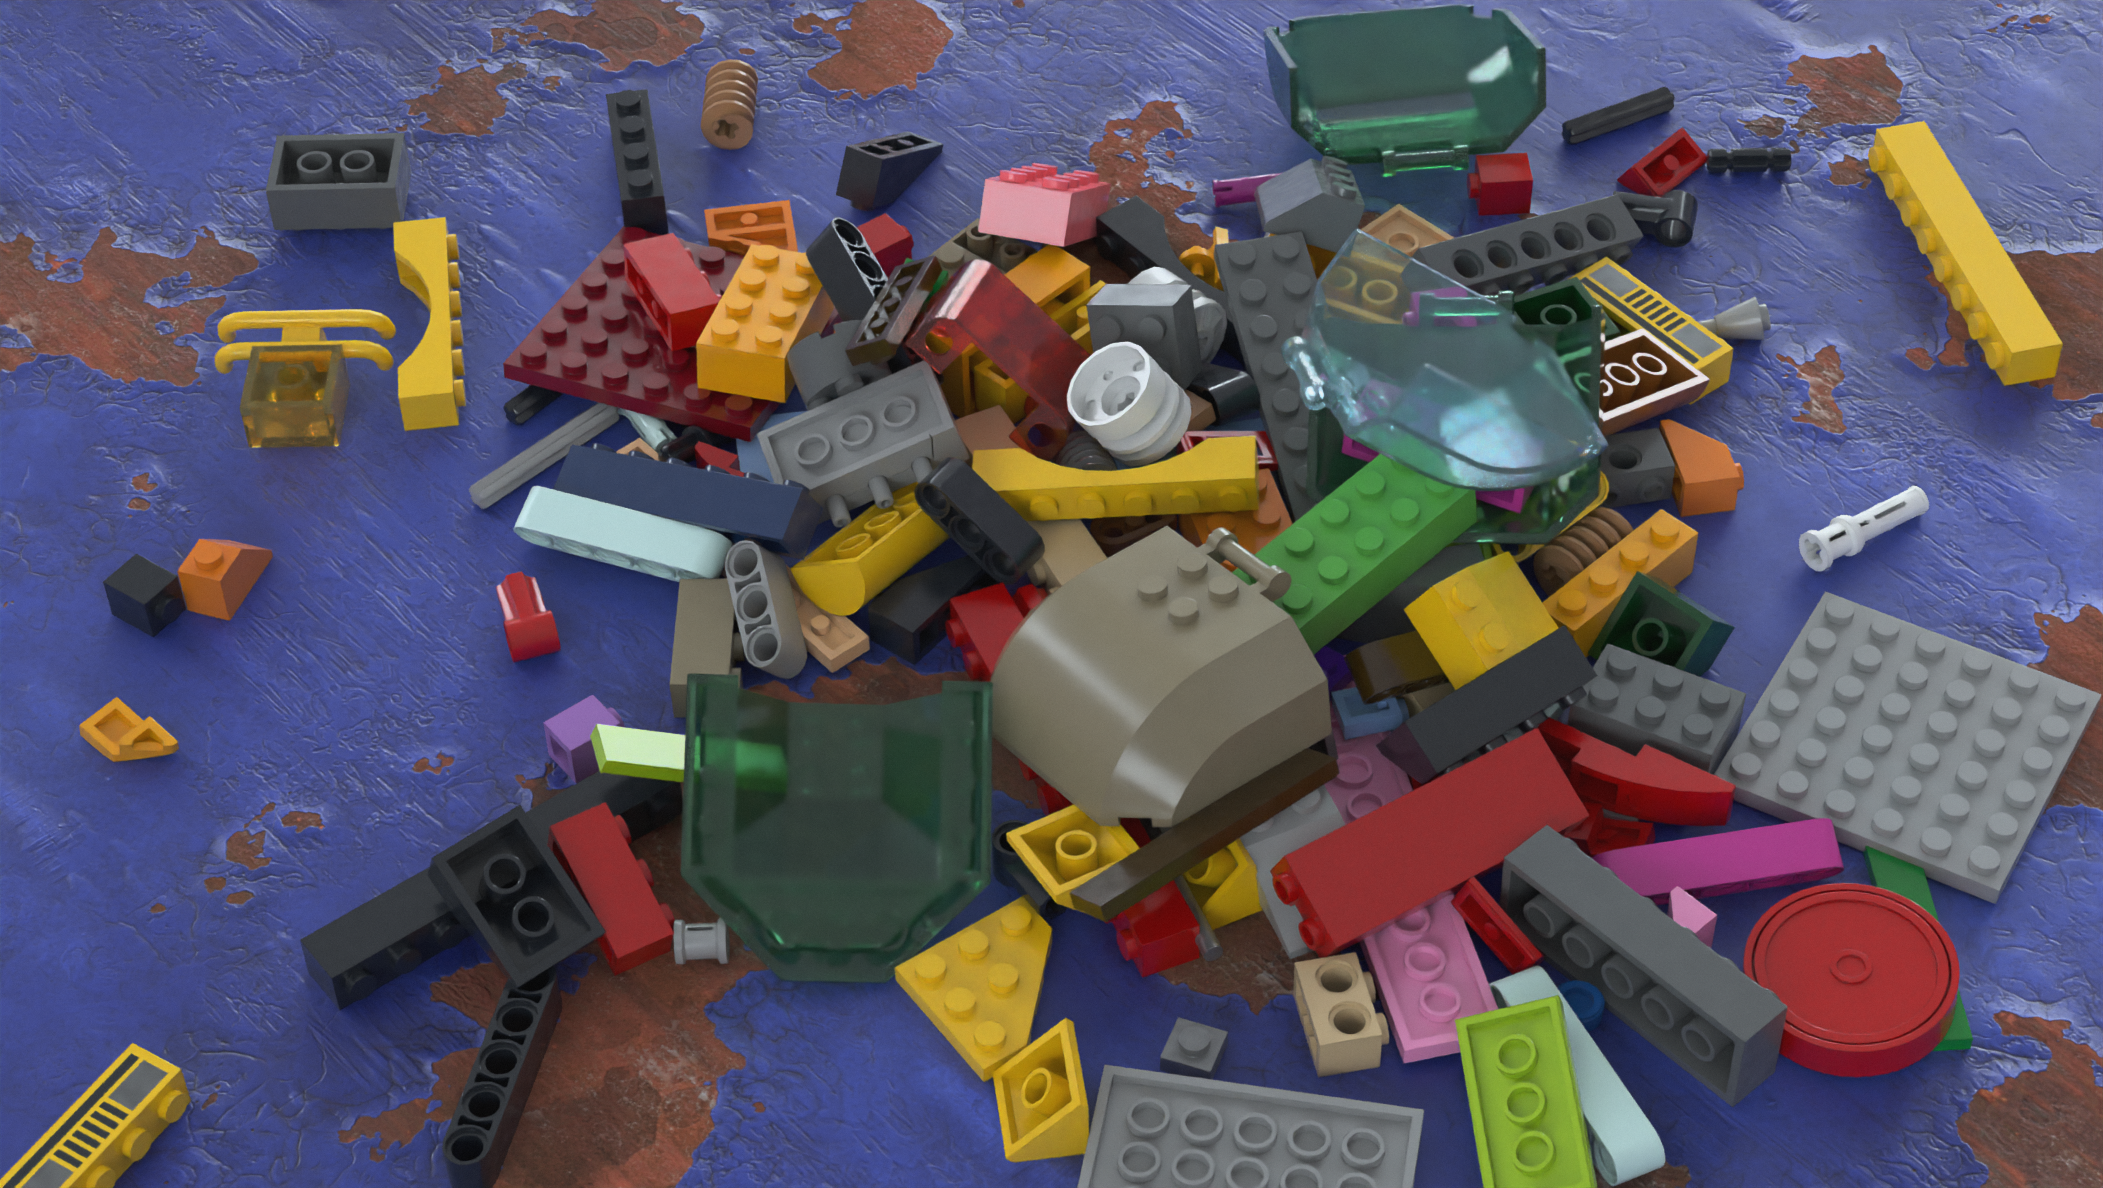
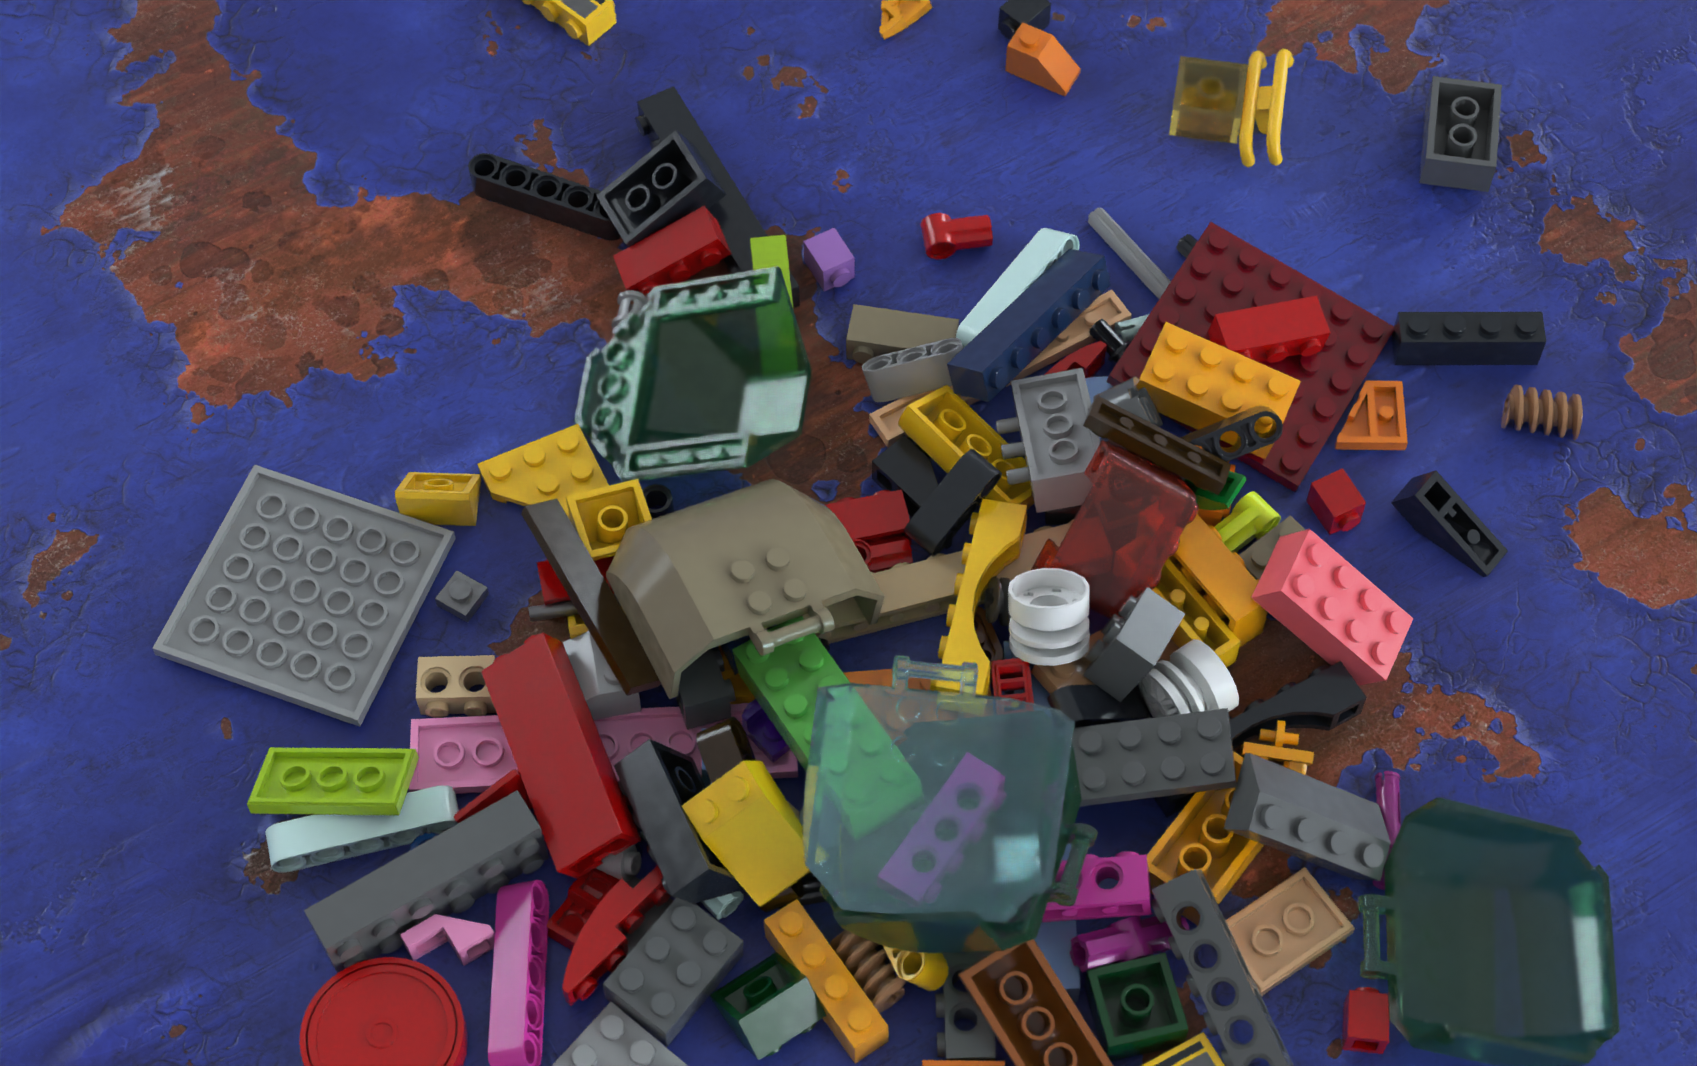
camera: 100 degrees right, 15 degrees up
yellow arch [393,217,466,431] -> none

